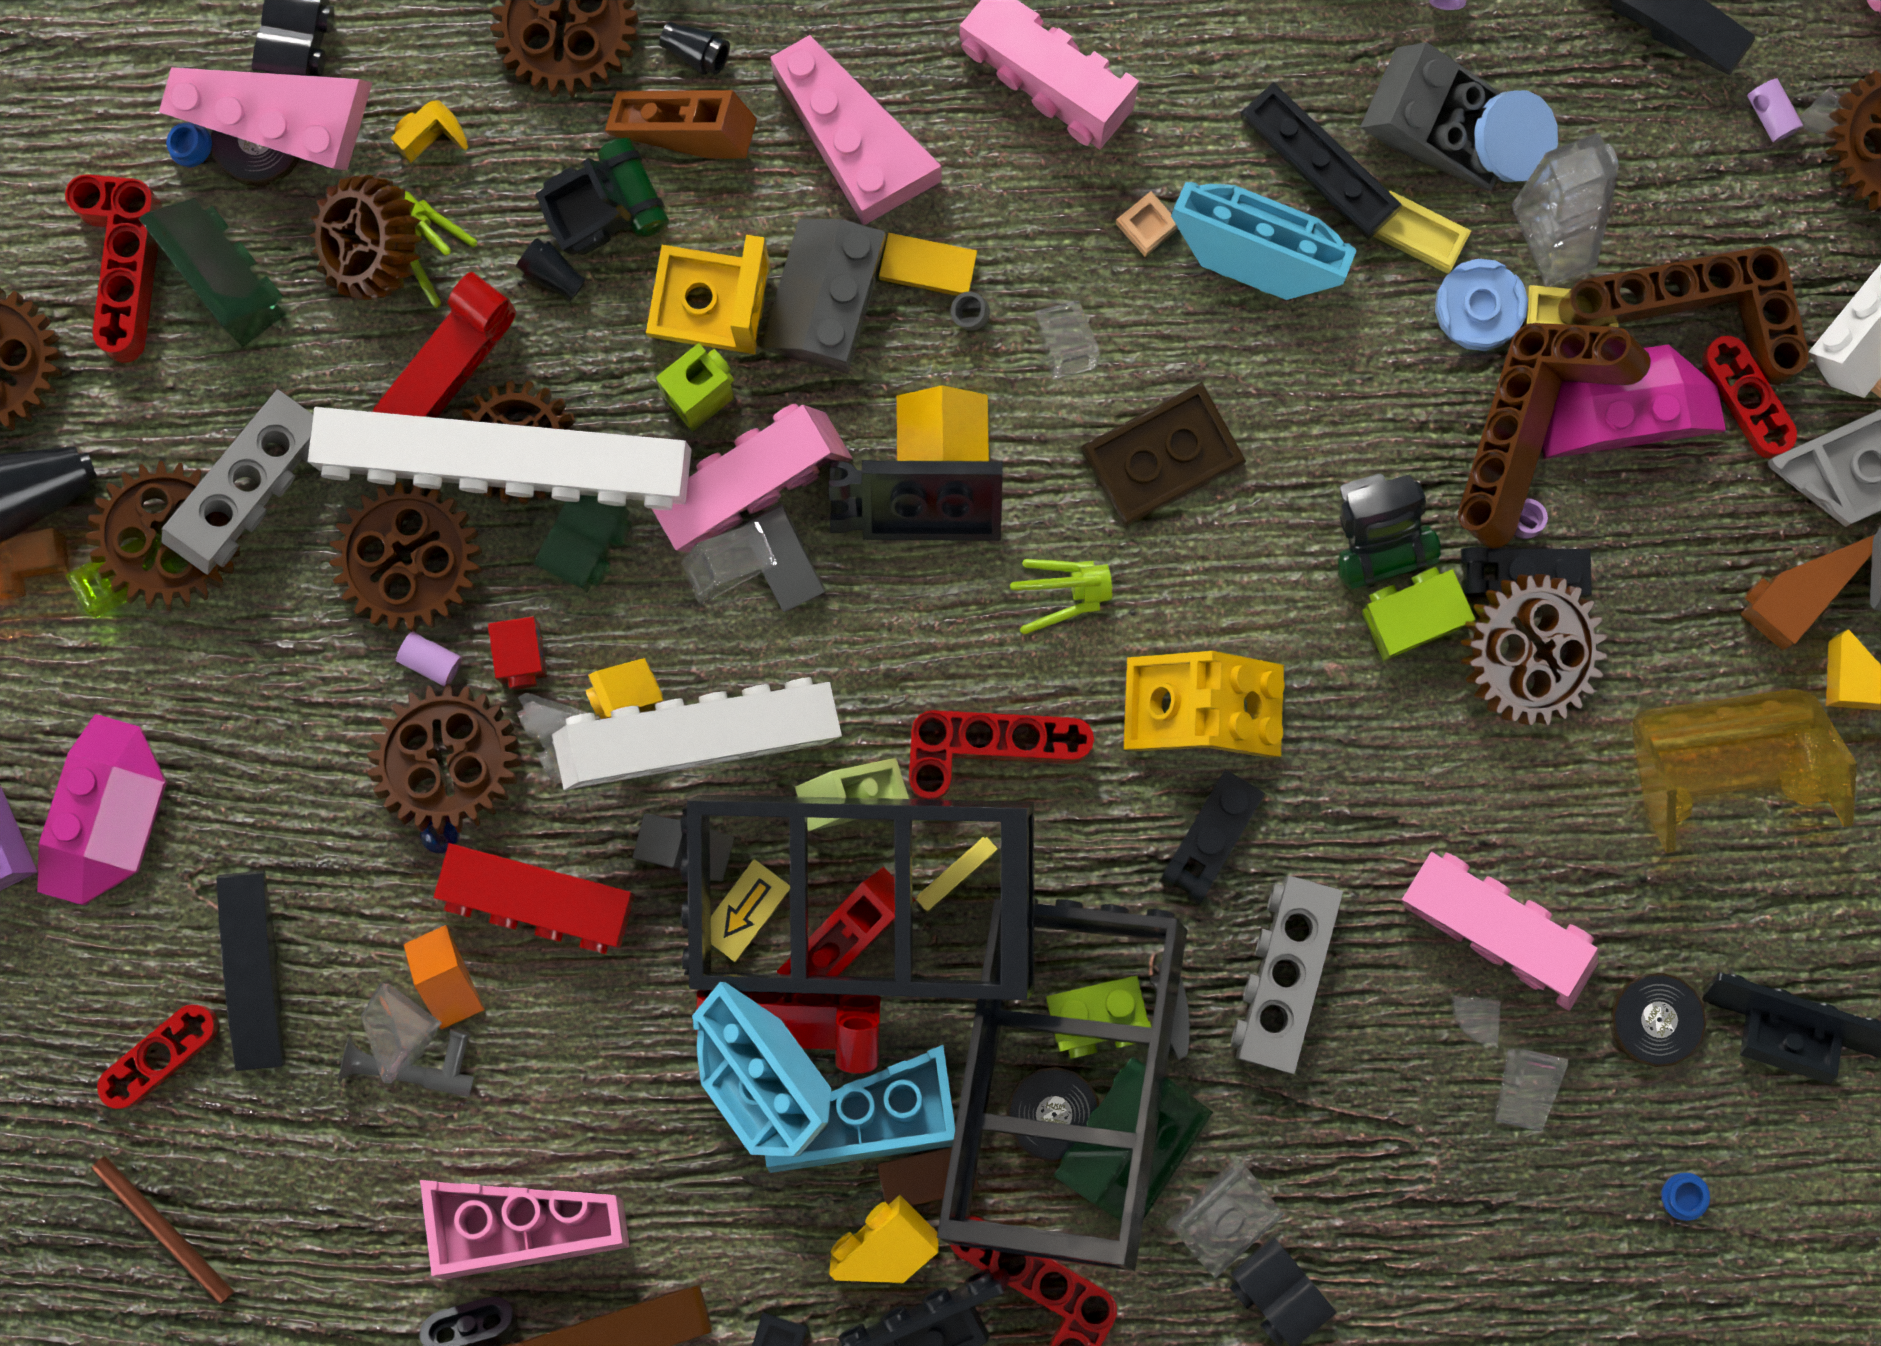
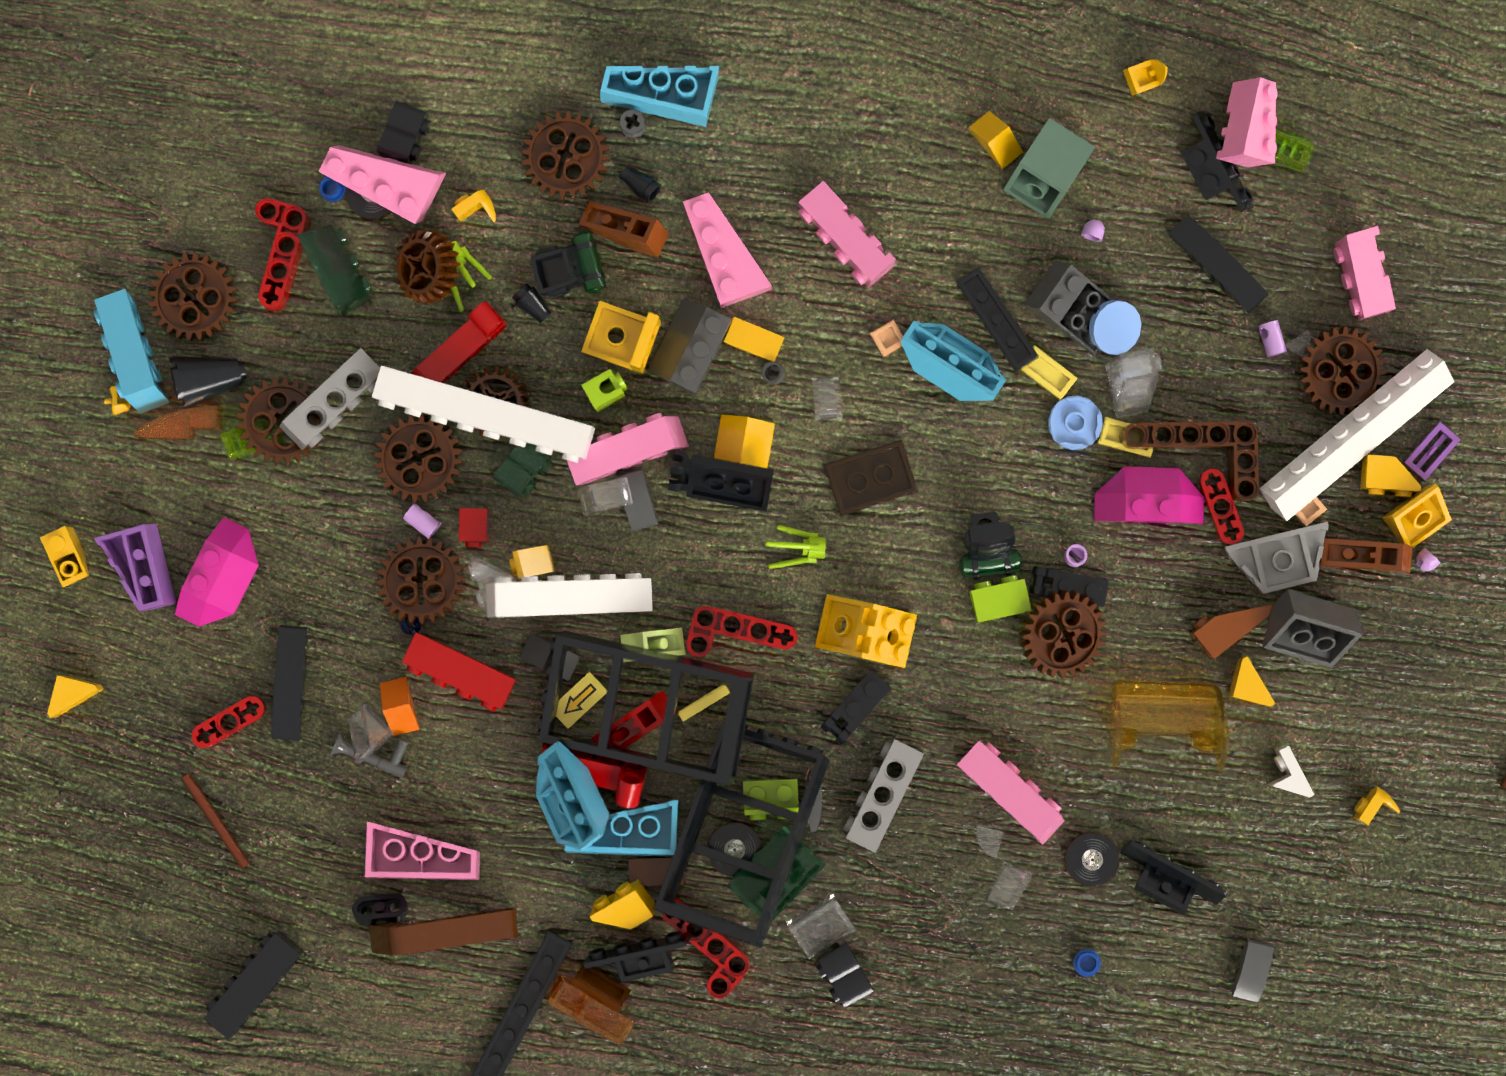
camera: 15 degrees right, 5 degrees up
reddish brown beam [1458,323,1651,548] -> none

